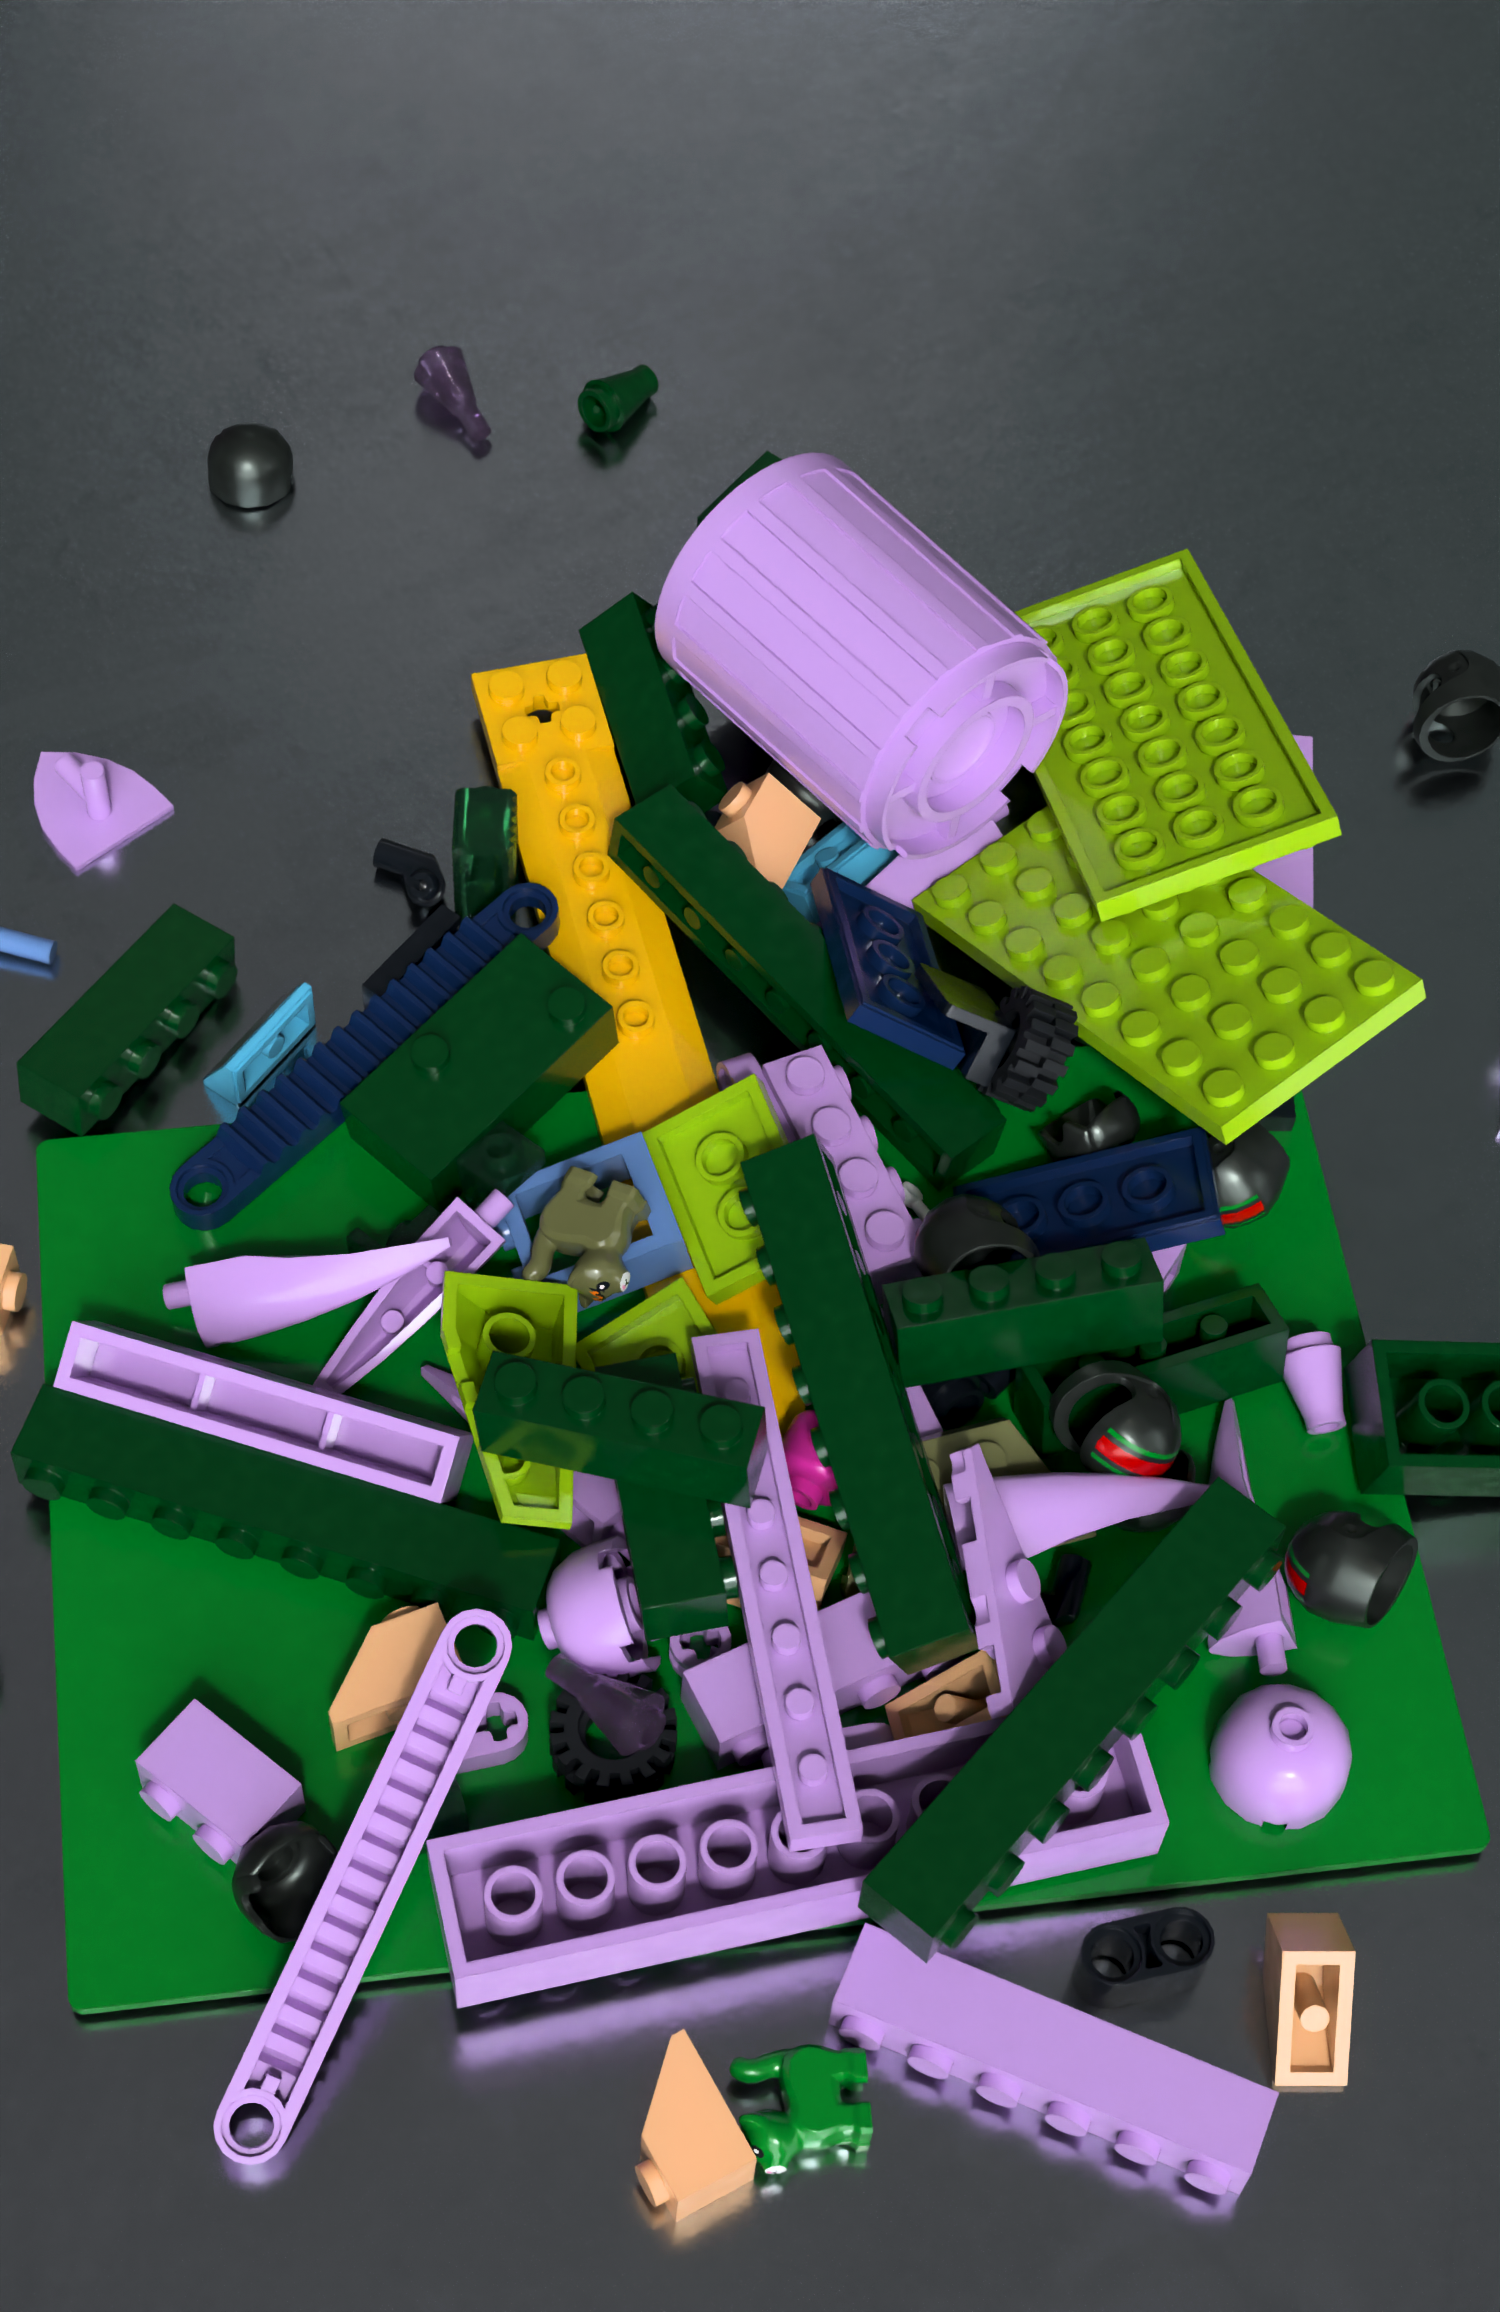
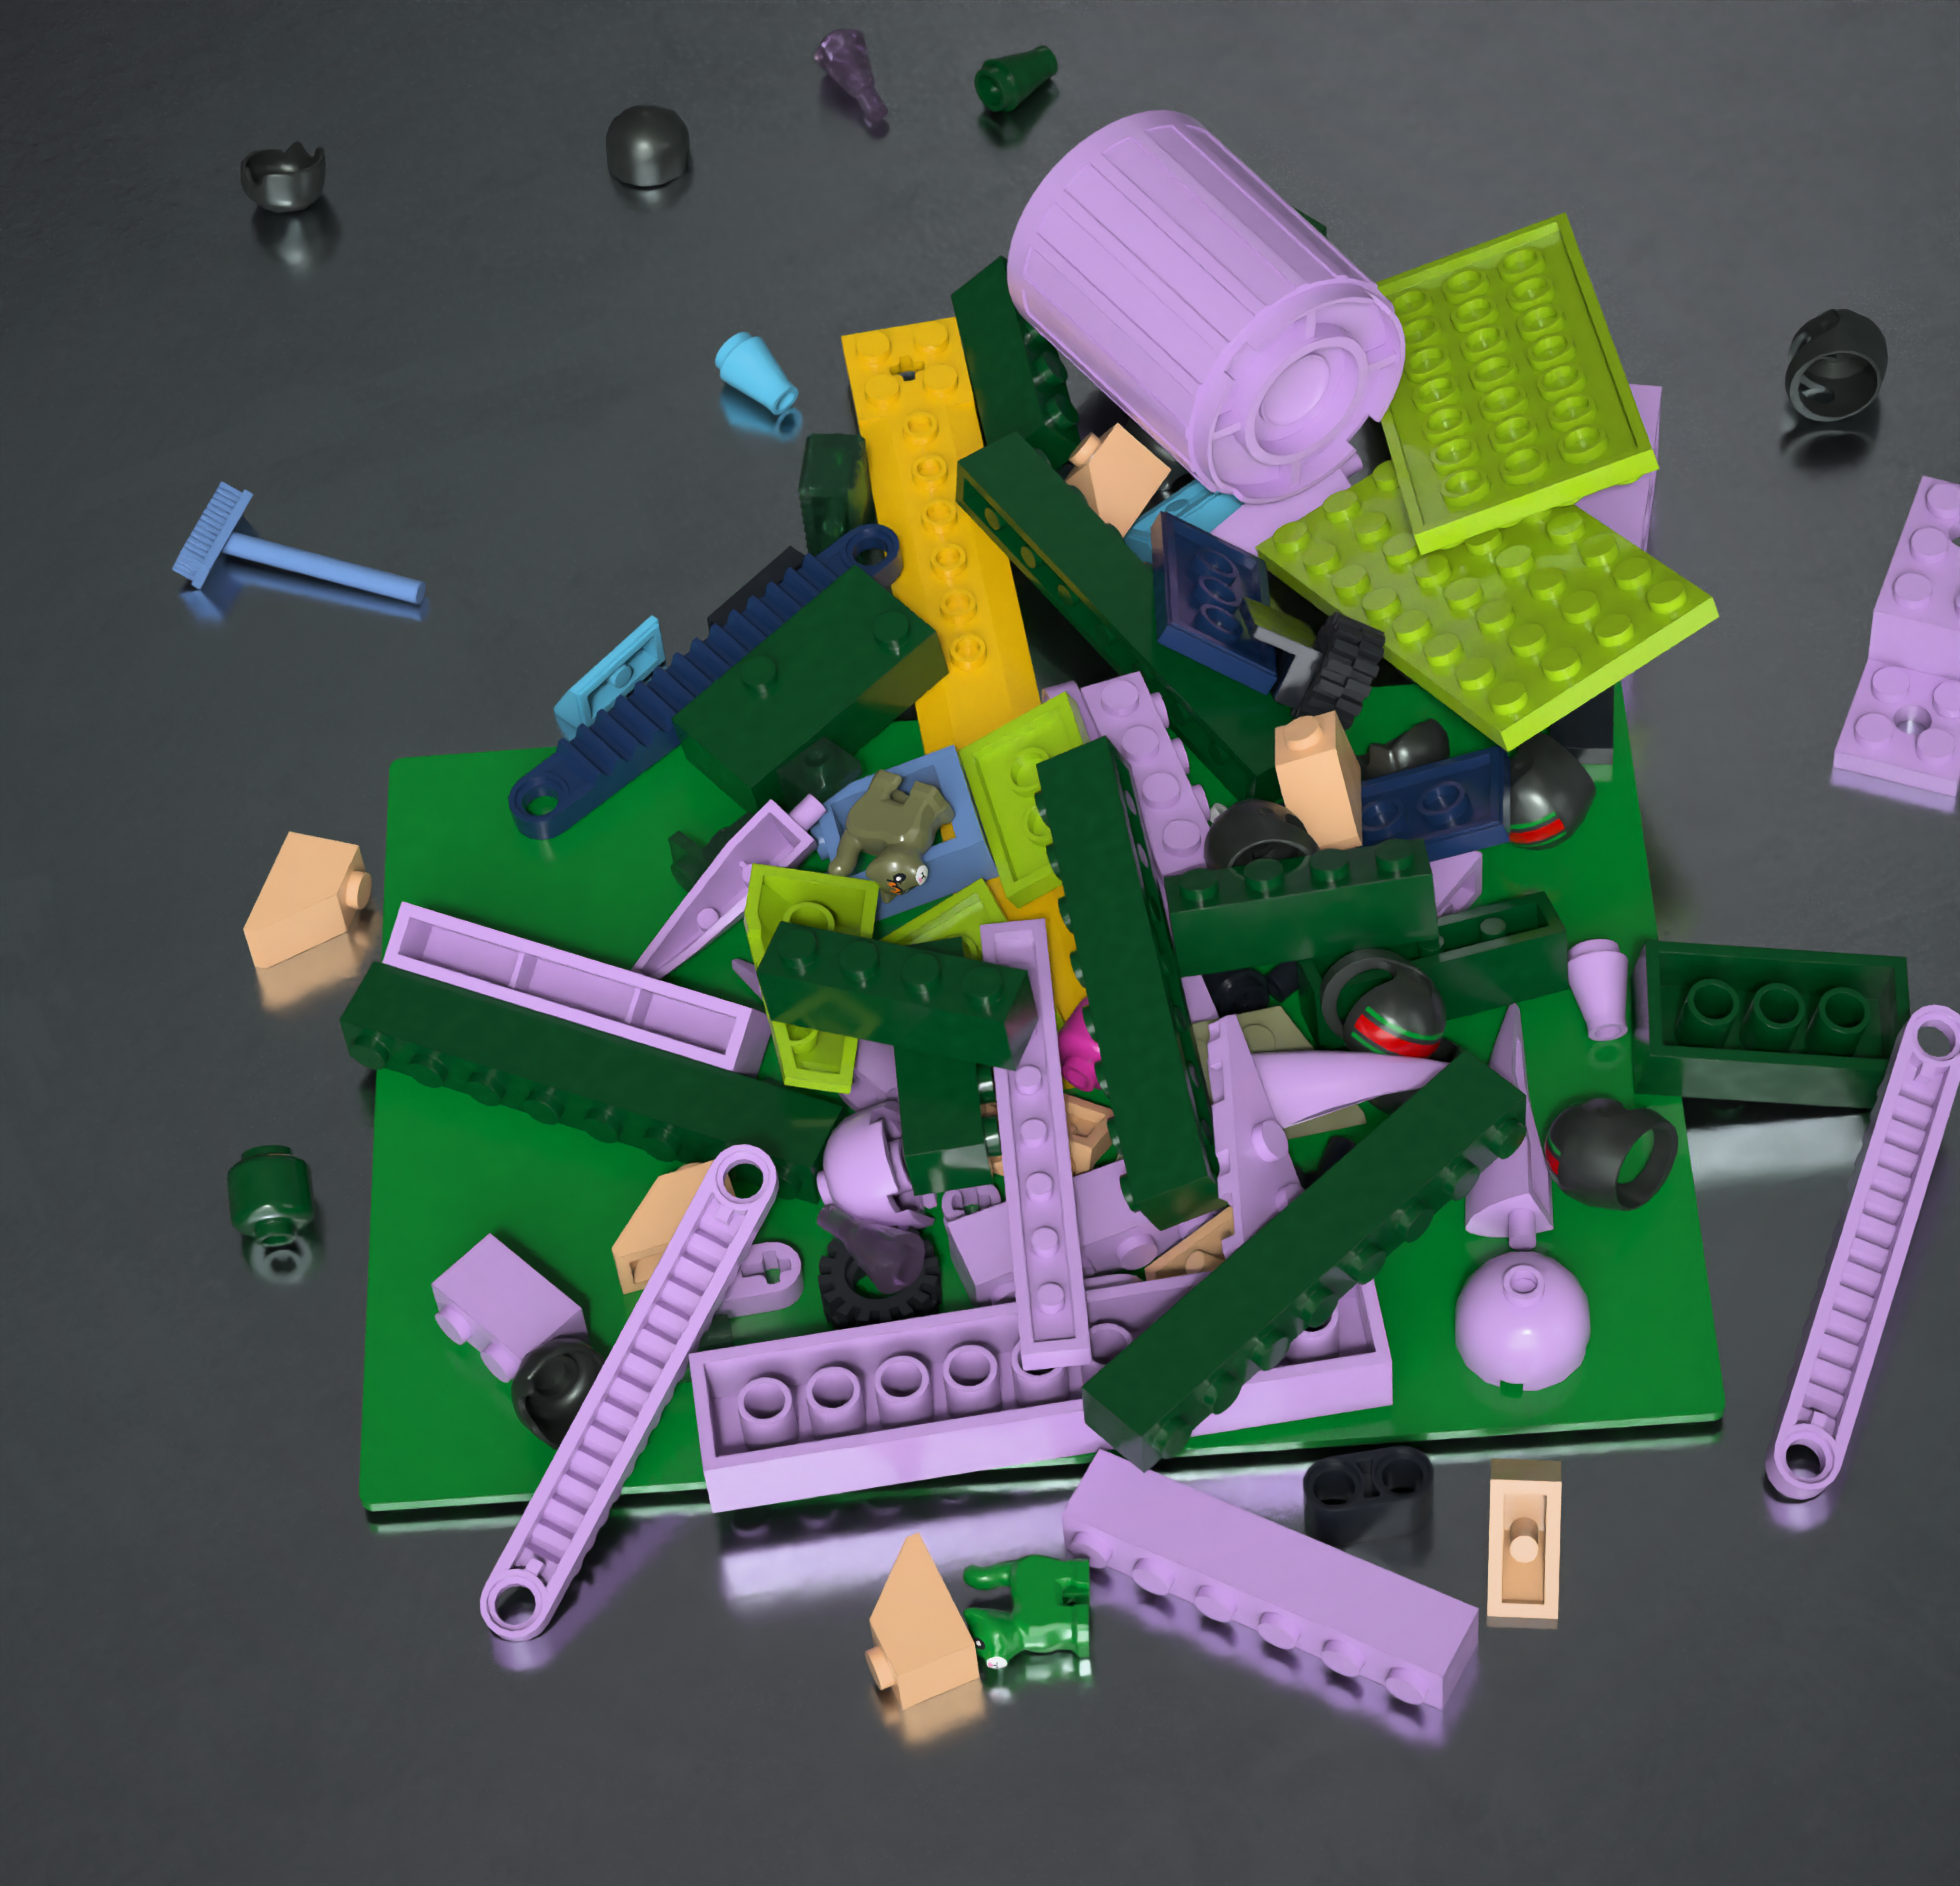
camera: 15 degrees right, 5 degrees down
dark green brick [16,903,238,1137] -> none
lavender shield [34,752,174,872] -> none
lavender piece [163,1237,452,1349] -> none
black arm [373,838,446,907] -> none
none -> medium azure cone [715,332,799,415]
none -> light nougat slope [1275,710,1362,850]

